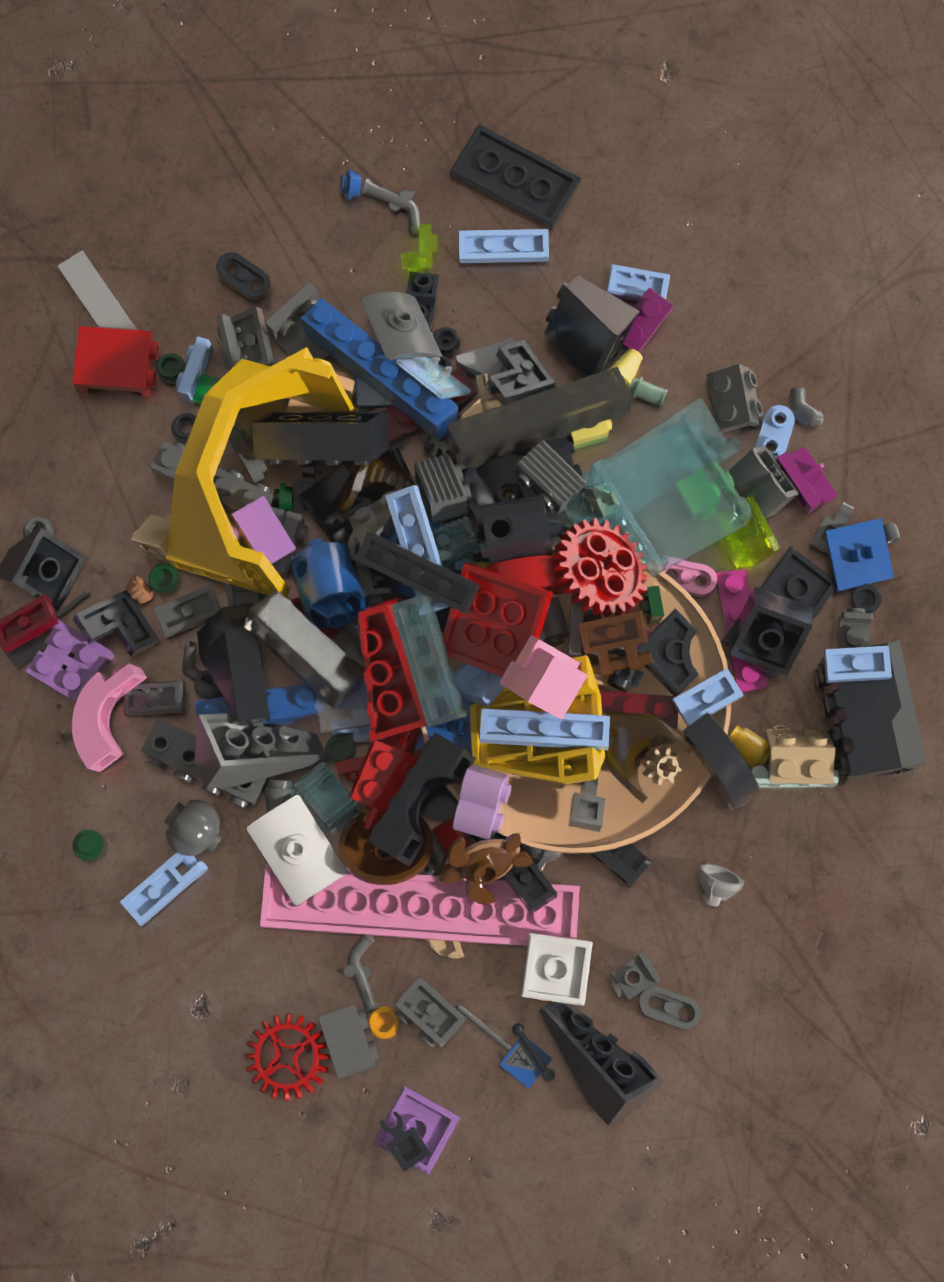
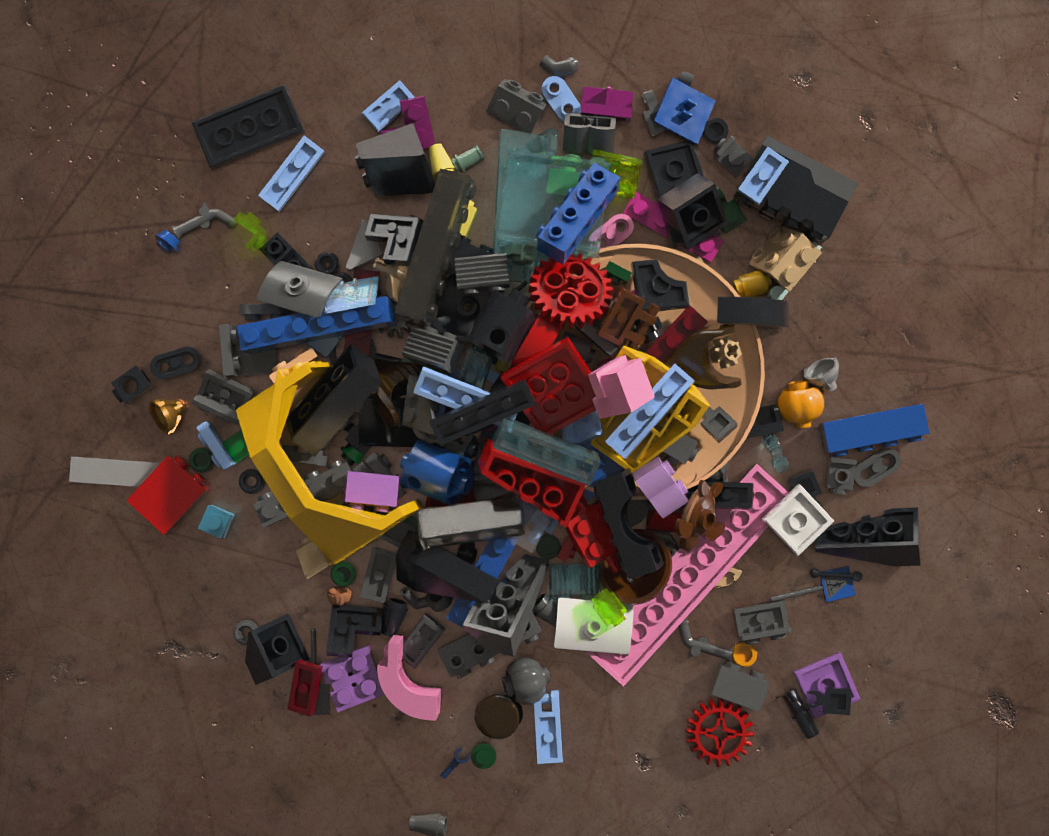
camera: 50 degrees left, 10 degrees up
light blue plate [672,668,743,727] -> none
none -> black brick [111,365,155,405]
none -> pearl gold piece [149,399,184,435]
none -> medium azure brick [198,505,235,539]
none -> dark grey plate [239,304,290,321]
none -> black cone [381,598,408,637]
none -> dark blue hand [441,748,470,779]
none -> black plate [457,541,477,563]
none -> dark brown piece [474,694,523,739]
none -> blue brick [536,163,620,265]
none -> clear neon green brick [591,588,628,628]
none -> dark grey brick [663,435,699,466]
none -> dark green plate [717,187,747,234]
none -> clear light blue arm [763,433,790,473]
none -> light orange plant [777,380,824,428]
none -> black axle [782,688,819,739]
none -> black plate [788,469,823,508]
none -> blue brick [819,403,930,457]

